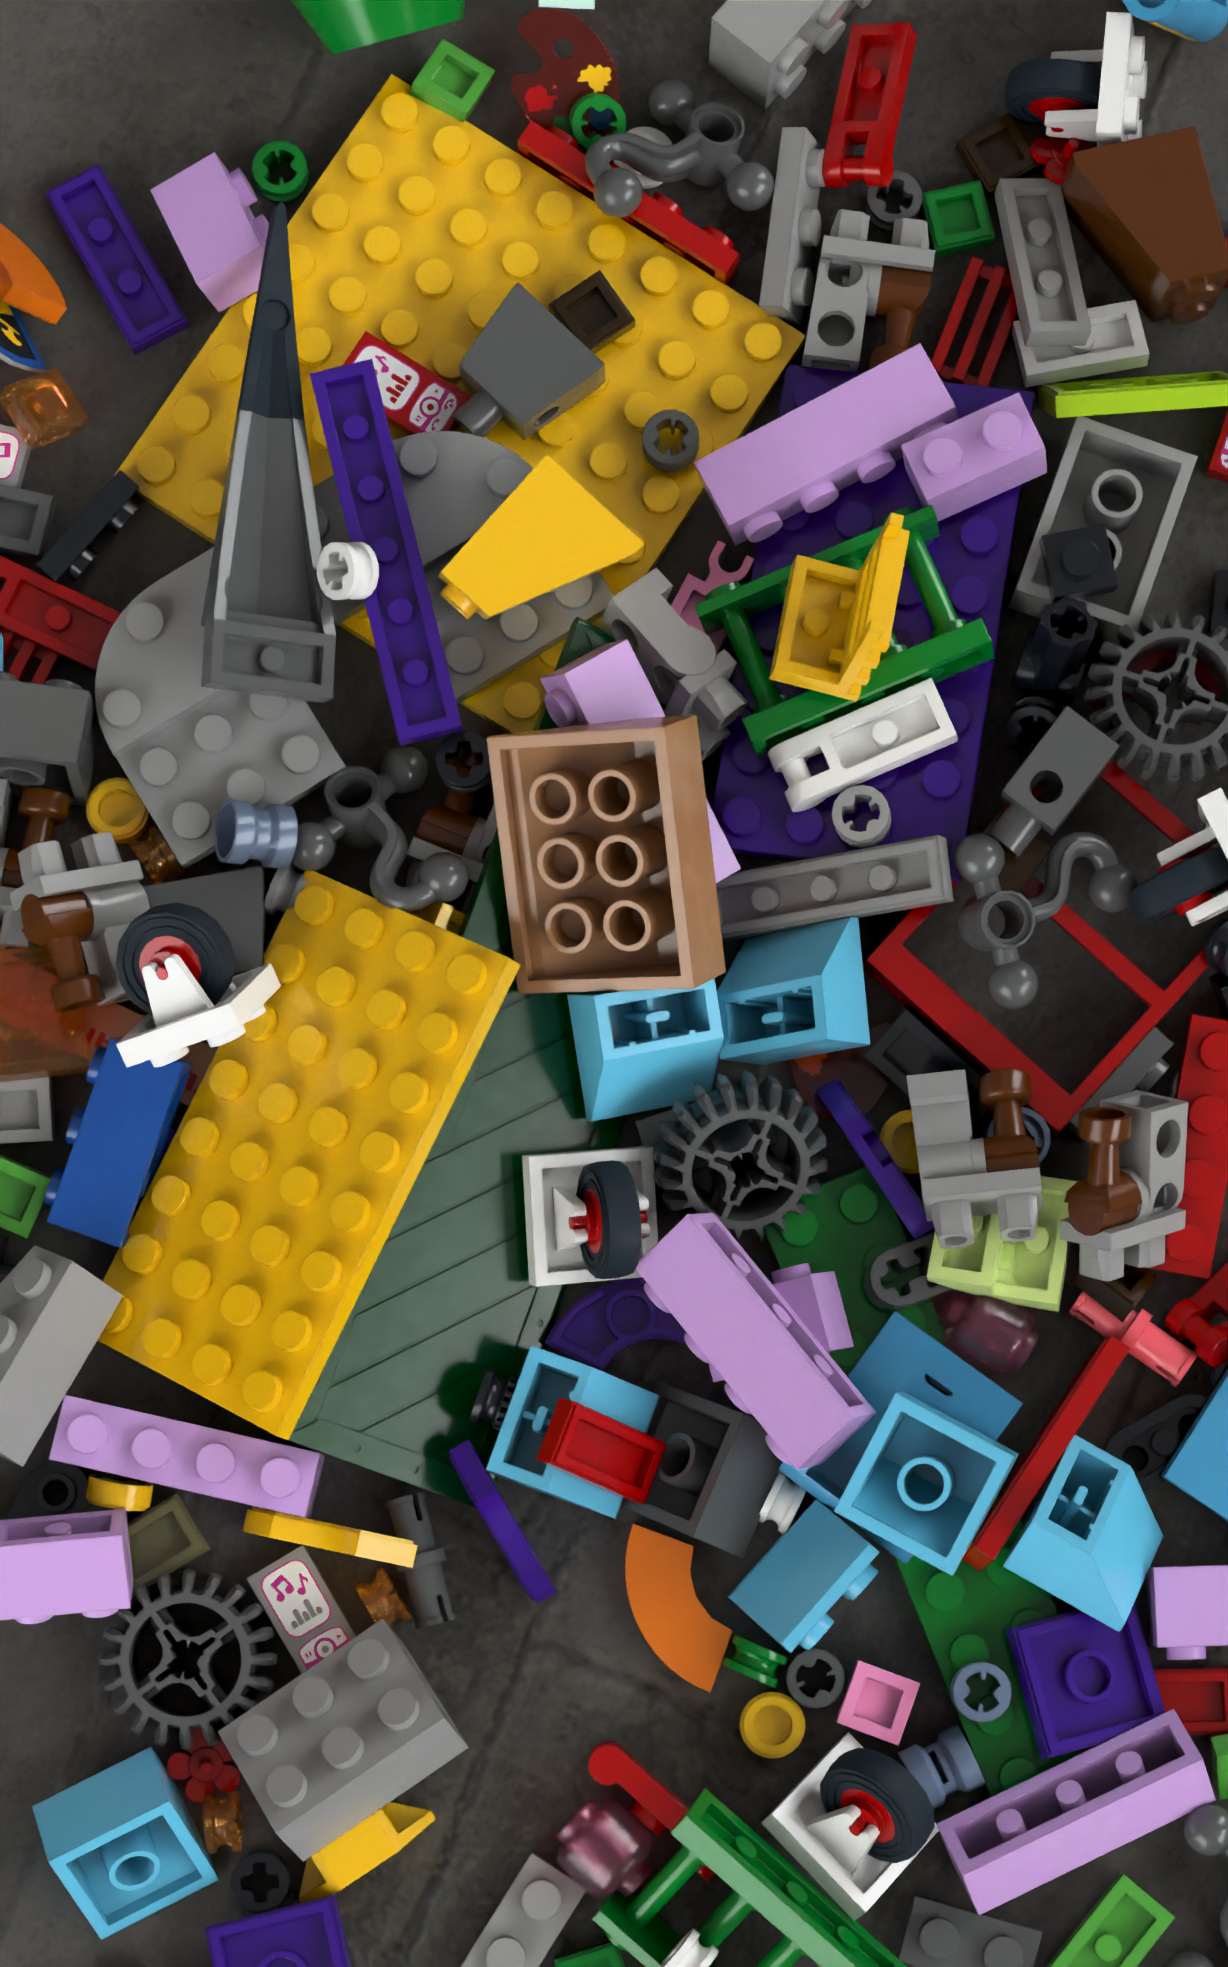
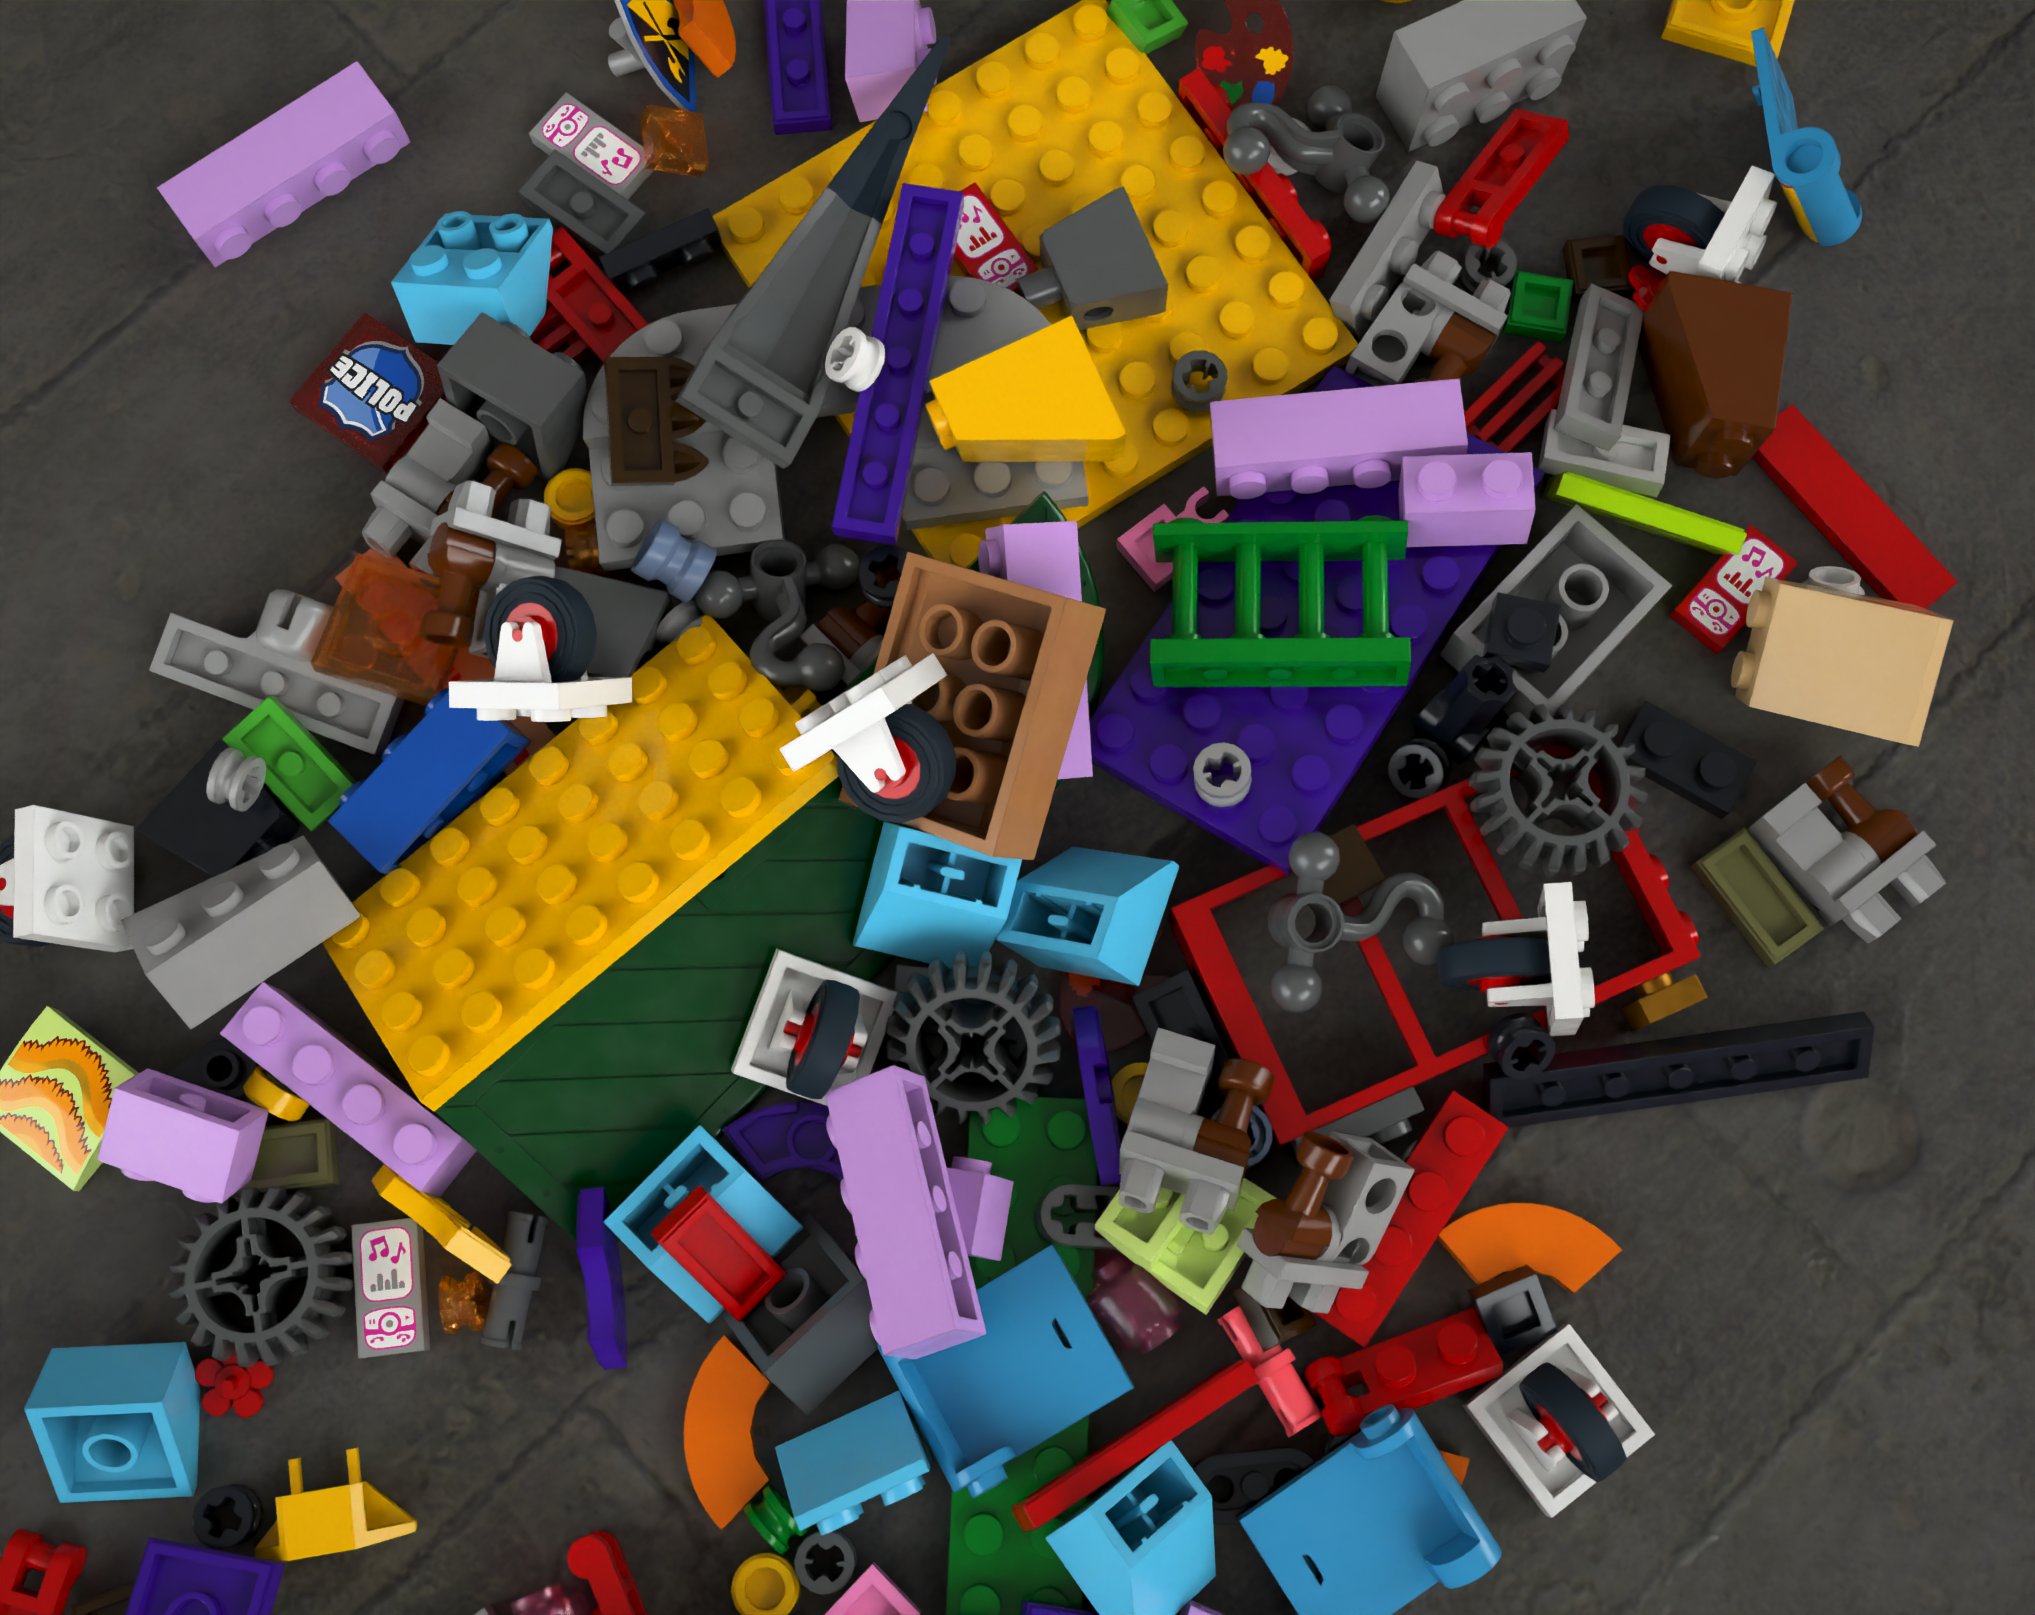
camera: 25 degrees right, 5 degrees down
clear orange bush [203,1791,243,1854] -> none
light grey brick [218,1619,469,1862] -> none
green bush [252,141,309,204] -> none
black bush [469,1367,519,1432] -> none
dark brown tile [548,270,635,354] -> none
green bush [568,92,627,150] -> none
light grey hips [598,567,747,761] -> none
light grey tile [716,835,954,942] -> none
white bush [758,1471,806,1534] -> none
white plate [767,678,958,812] -> none
yellow plate [769,512,910,702] -> none
medium azure slope [834,1391,1019,1576] -> none
dark grey torso [988,706,1120,857] -> none
none -> dark brown plate [604,356,709,486]
none -> plate [779,653,956,823]

